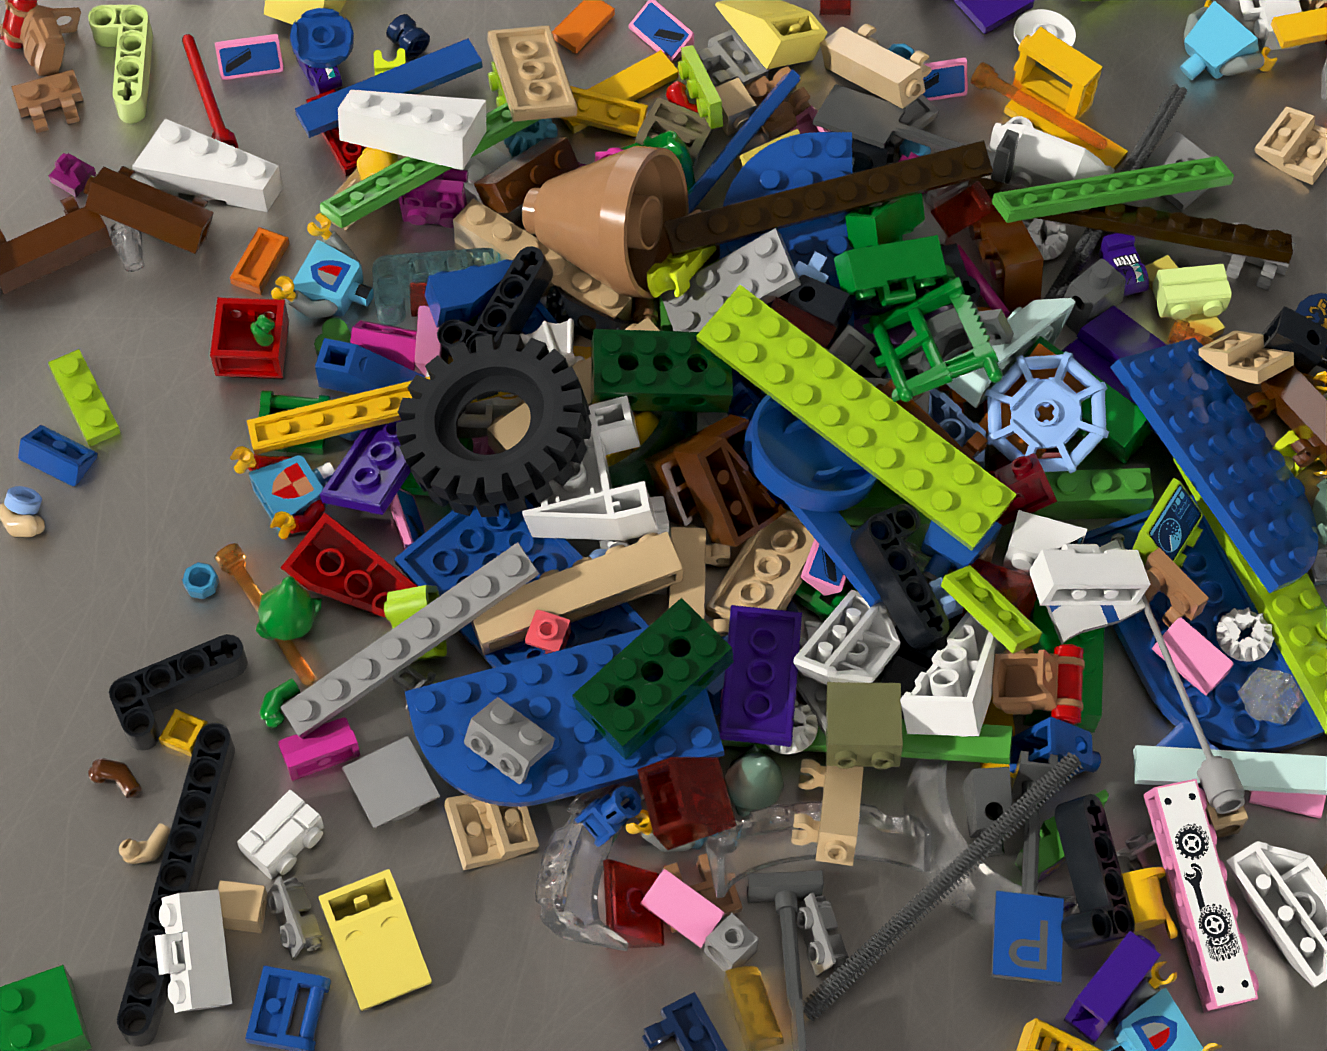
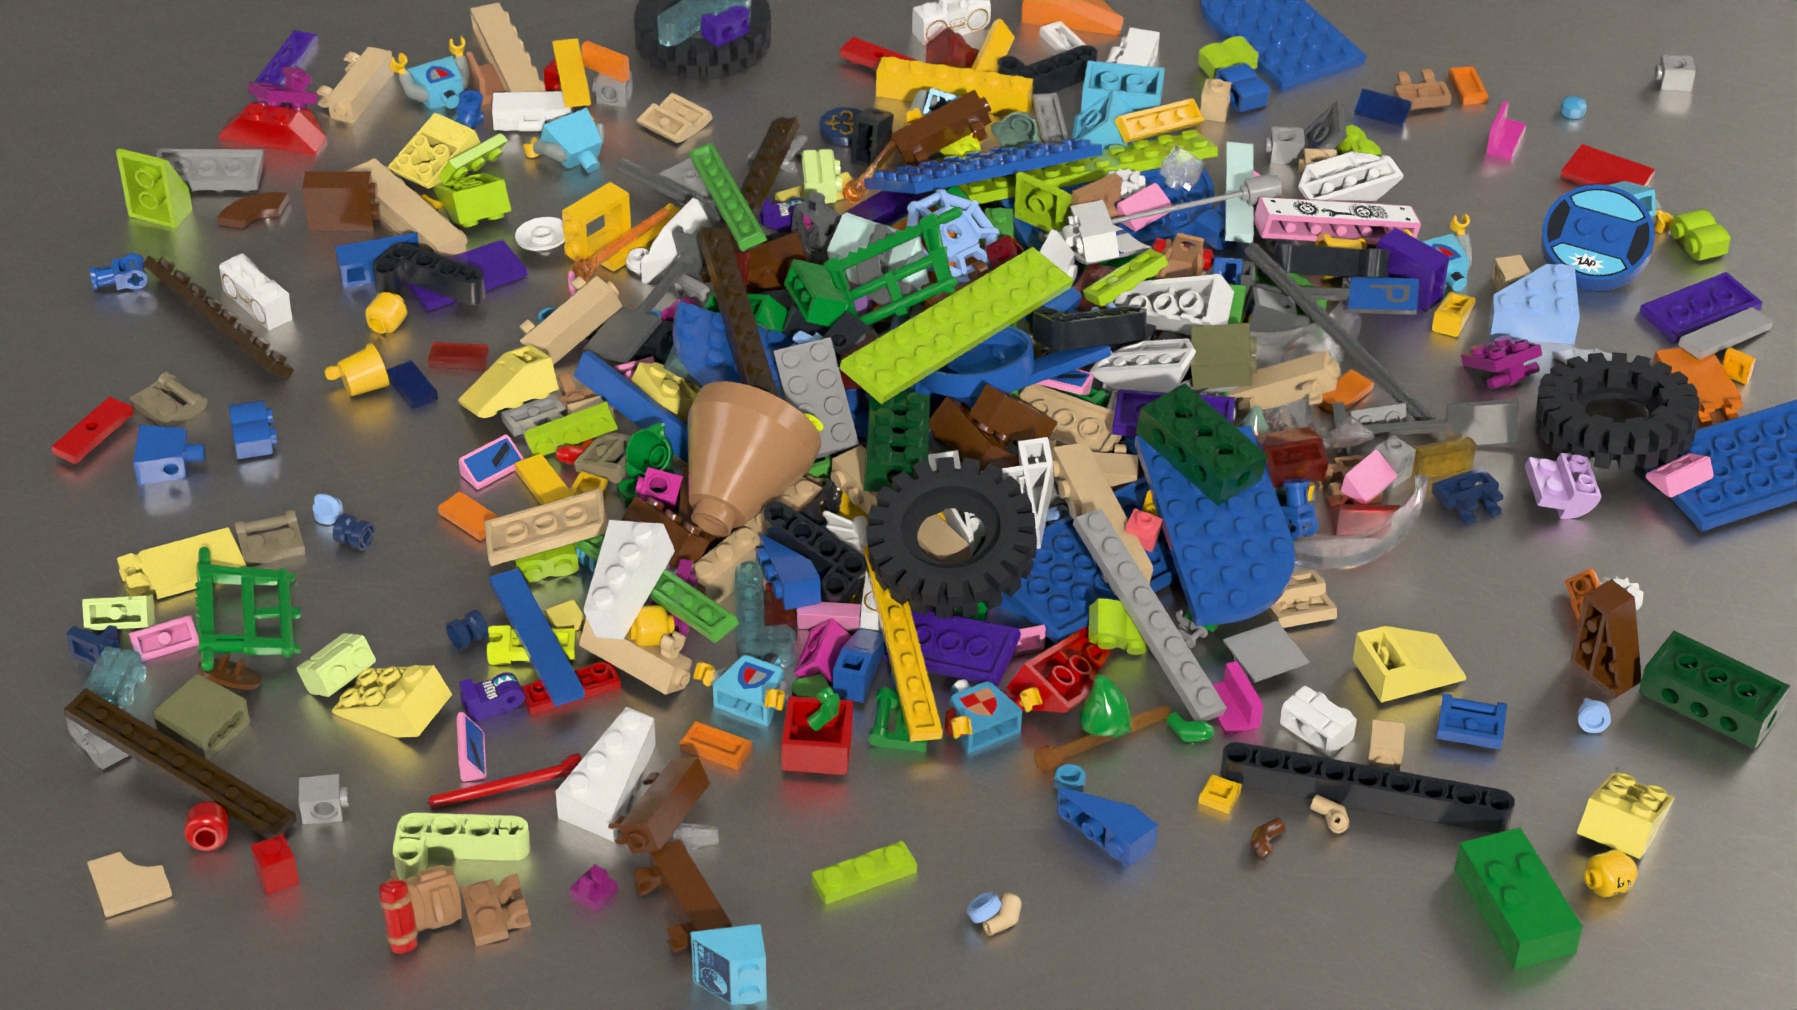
camera: 85 degrees left, 20 degrees down
blue slope [18,425,98,486] -> none
black beam [109,634,248,751] -> none
white piece [155,889,232,1013] -> none
light grey hinge [267,876,323,960] -> none
blue tile [290,8,354,69] -> none
light grey bracket [464,697,555,784] -> none
tan slope [1198,330,1294,384] -> none
none -> blue slope [1057,787,1158,867]
none -> orange tile [1317,369,1374,413]

